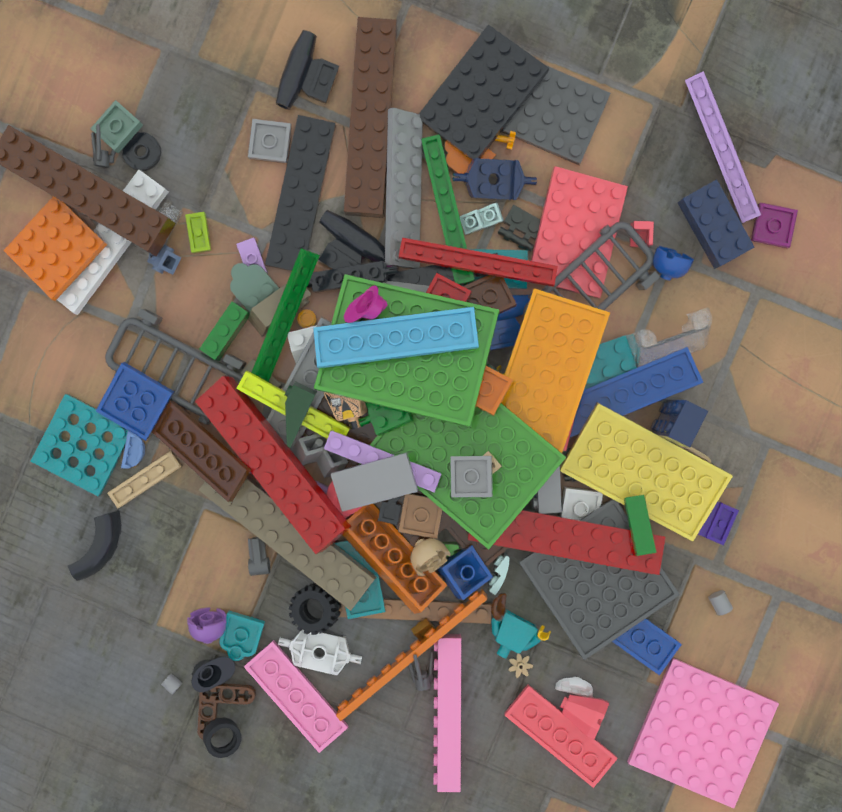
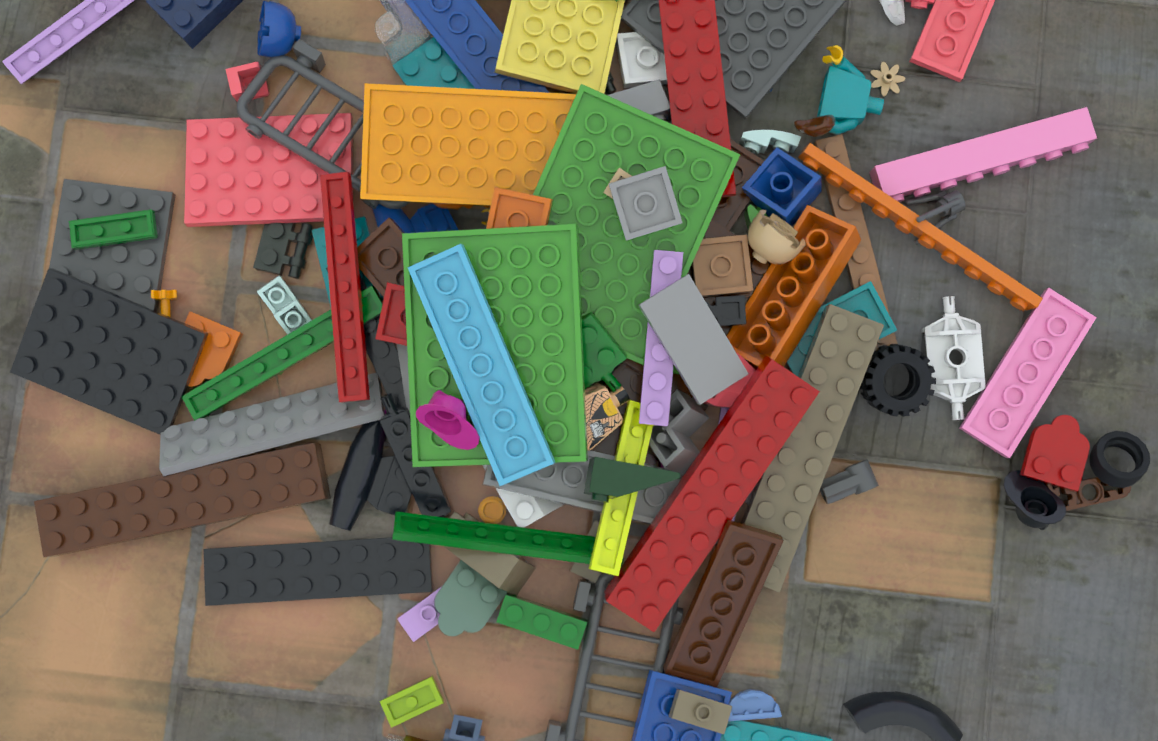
camera: 100 degrees left, 5 degrees down
tan tile [107,451,182,509] -> none
light grey hose [161,674,182,695] -> none
medium lavender cylinder [187,608,227,644] -> none
teal plate [219,610,265,661] -> none
light grey plate [248,119,292,163] -> none
black plate [276,30,339,110] -> none
pearl gold plate [411,618,435,640] -> none
dark blue plate [452,158,537,200] -> none
none -> green tile [69,209,158,250]
none -> dark tan plate [669,689,732,734]
none -> red plate [1020,415,1090,492]

